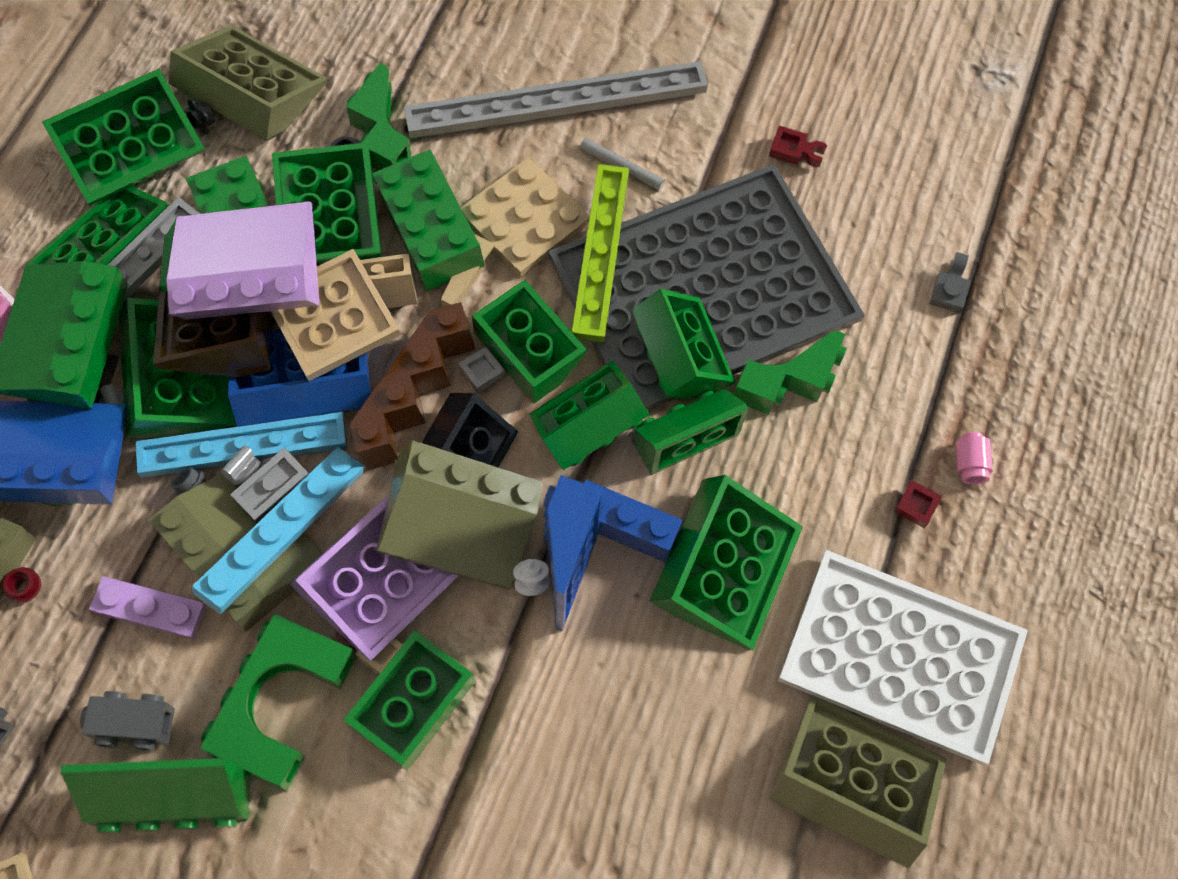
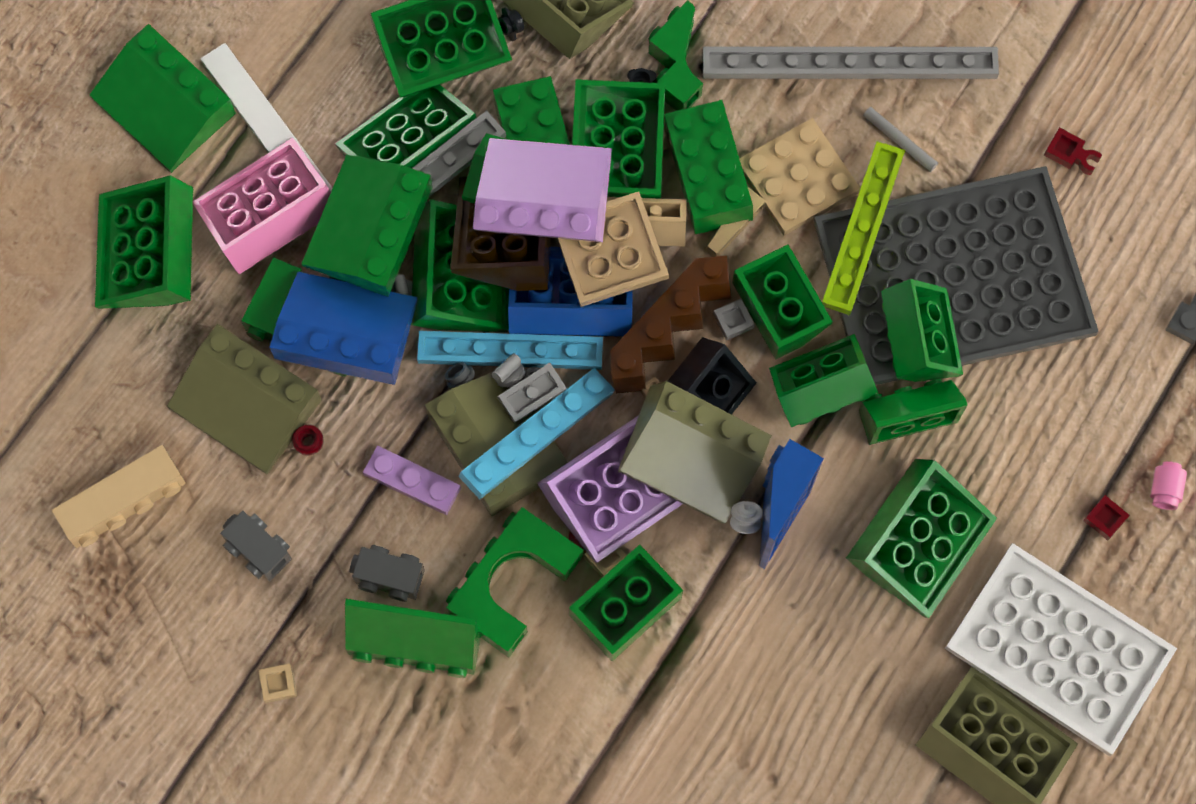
camera: 15 degrees right, 5 degrees up
blue brick [584,479,683,563] -> none
green arch [734,331,847,415] -> none

